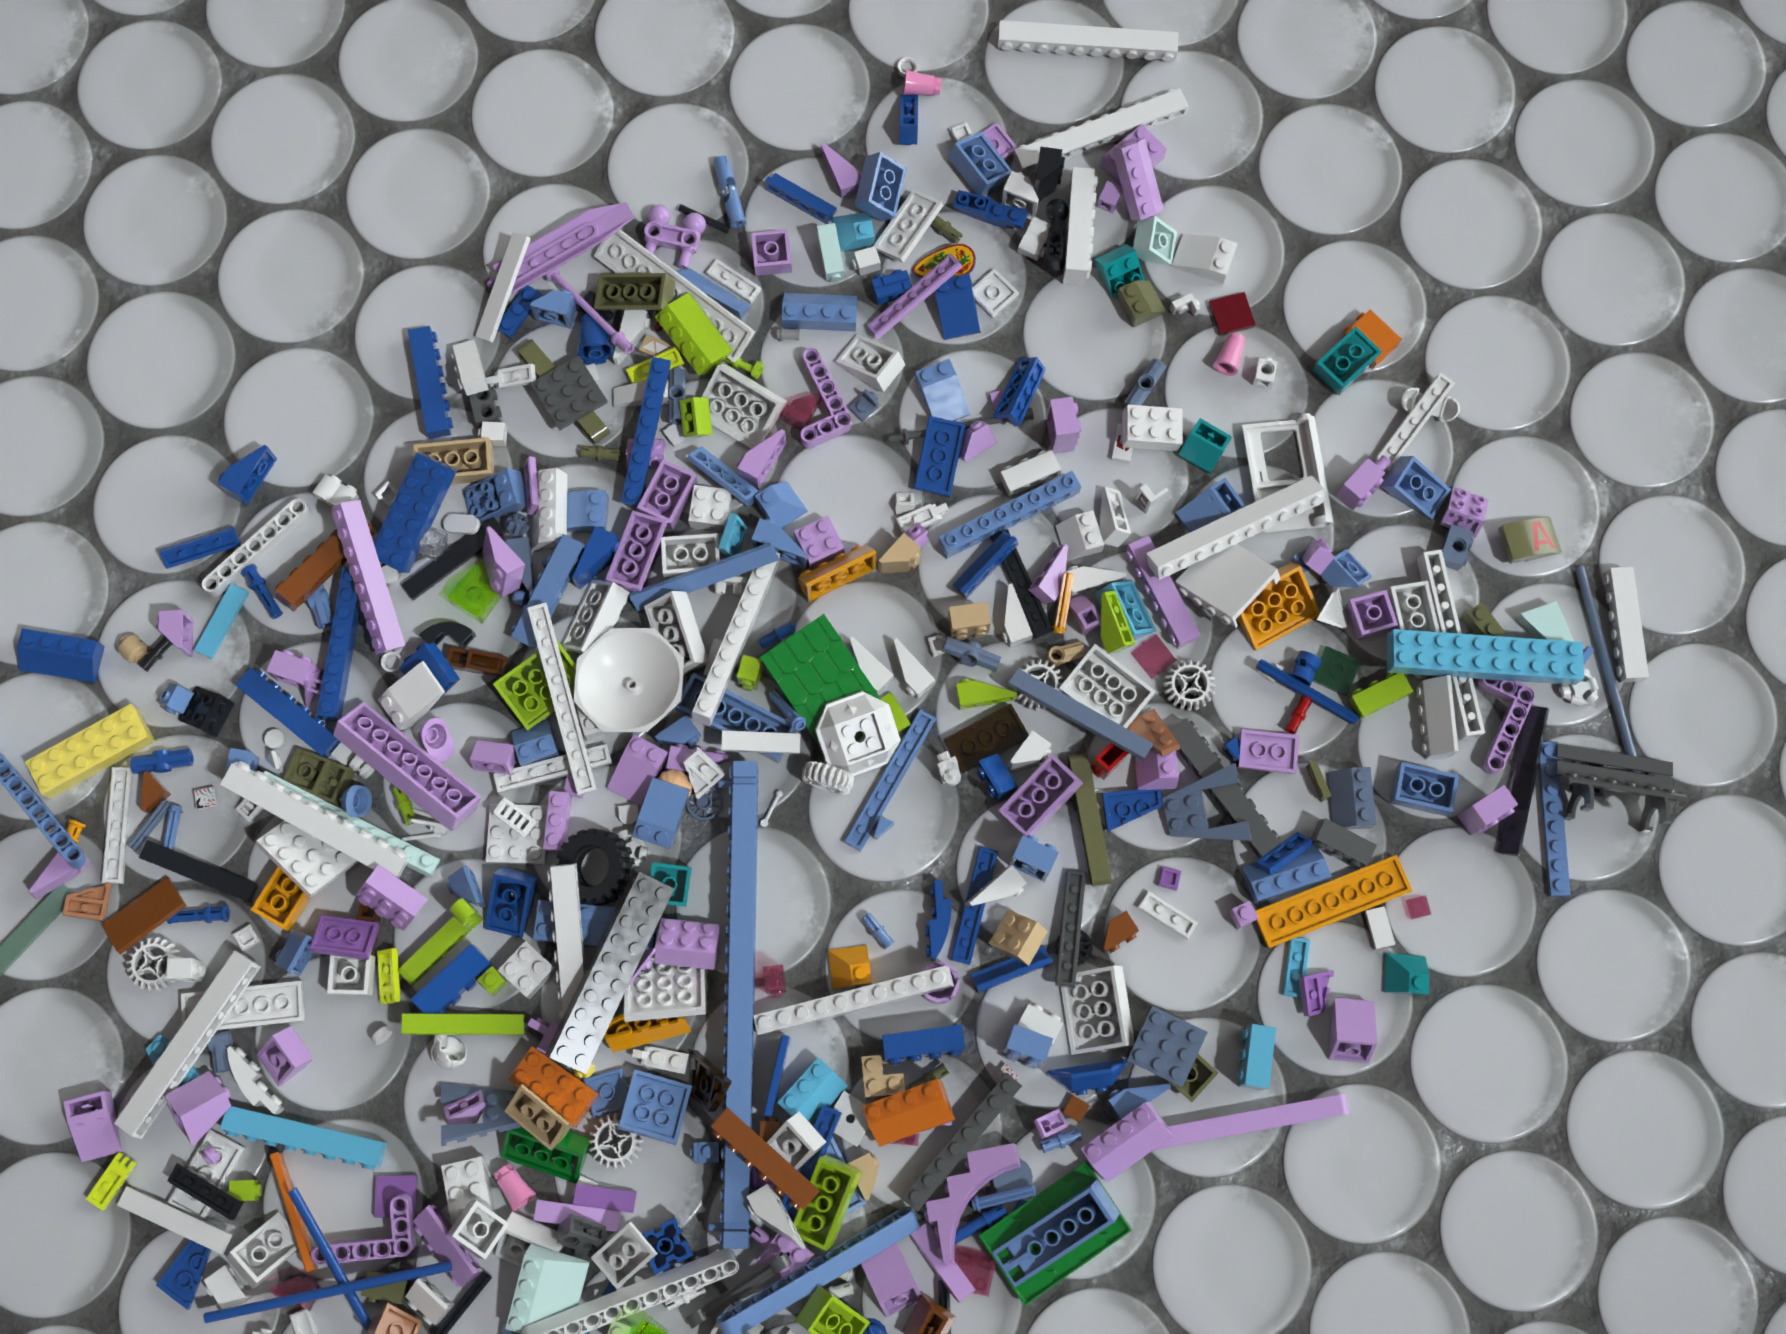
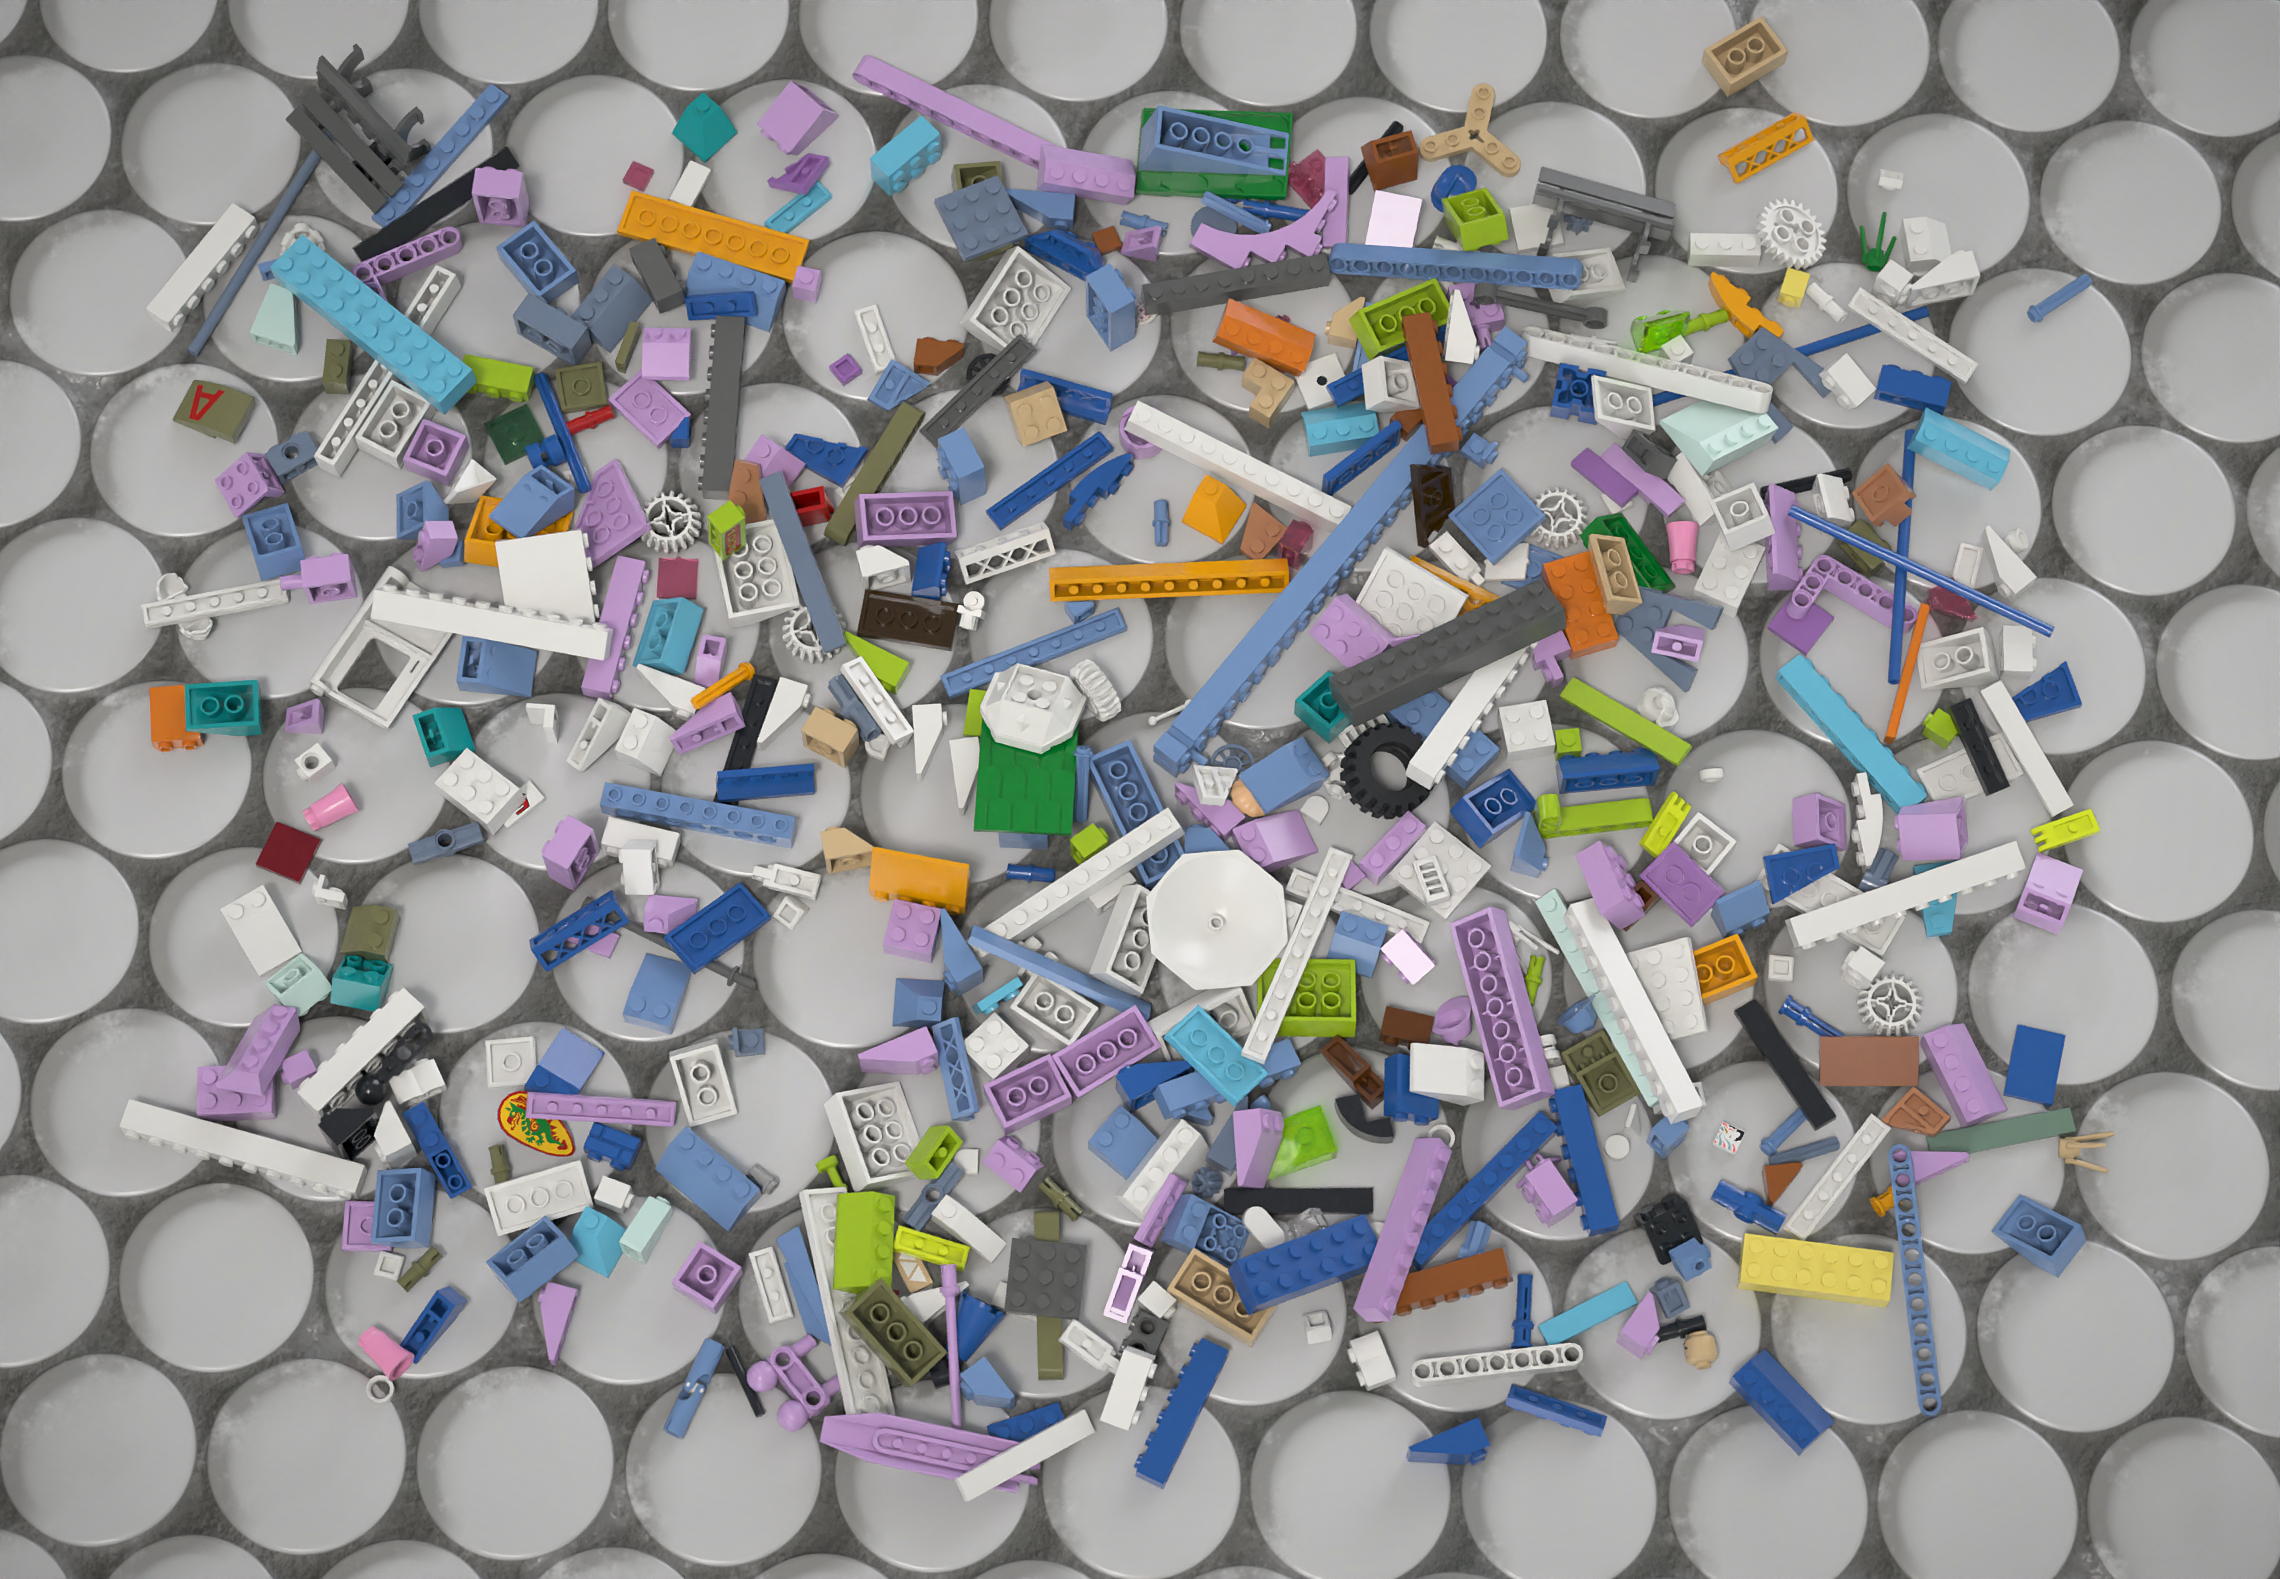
camera: 140 degrees left, 5 degrees down
lavender plate [201,1146,220,1166] -> none
blue plate [621,357,671,507] -> none
white tile [721,731,801,754] -> none
blue fence [765,173,837,224] -> none
clear pink slope [783,393,821,431] -> none
lavender beam [800,348,851,448] -> none
blue brick [882,1024,965,1065] -> none
lavender bracket [905,522,929,547] -> none
white slope [964,865,1027,907] -> none
white brick [998,20,1178,61] -> none
white brick [1017,1003,1064,1045] -> none
tan piece [1046,641,1086,667] -> none
lime slope [1101,591,1136,654] -> none
sand blue wing [1162,763,1252,841] -> none
white slope [1416,675,1459,759] -> none
none -> lavender slope [285,699,325,734]
none -> olive pin [396,1245,443,1292]
none -> medium blue slope [489,465,575,538]
none -> sand blue brick [513,293,592,366]
none -> olive tile [555,361,608,415]
none -> lavender wing [574,459,652,568]
none -> white brick [619,840,660,895]
none -> lavender slope [642,327,693,381]
none -> lime brick [707,500,747,561]
none -> white fence [840,656,914,749]
none -> medium blue wing [867,359,930,412]
none -> white fence [954,521,1056,584]
none -> light orange brick [1049,558,1289,602]
none -> lavender slope [1103,1242,1155,1323]
none -> medium azure tile [1164,1005,1269,1107]
none -> nougat wing [1240,502,1289,560]
none -> reddish brown brick [1379,1006,1434,1050]
none -> white piece [1484,543,1530,581]
none -> sand blue bracket [1649,1277,1690,1319]
none -> blue wing [1762,843,1840,905]
none -> lavender slope [1919,1023,2008,1128]
none -> blue tile [2003,1024,2066,1107]

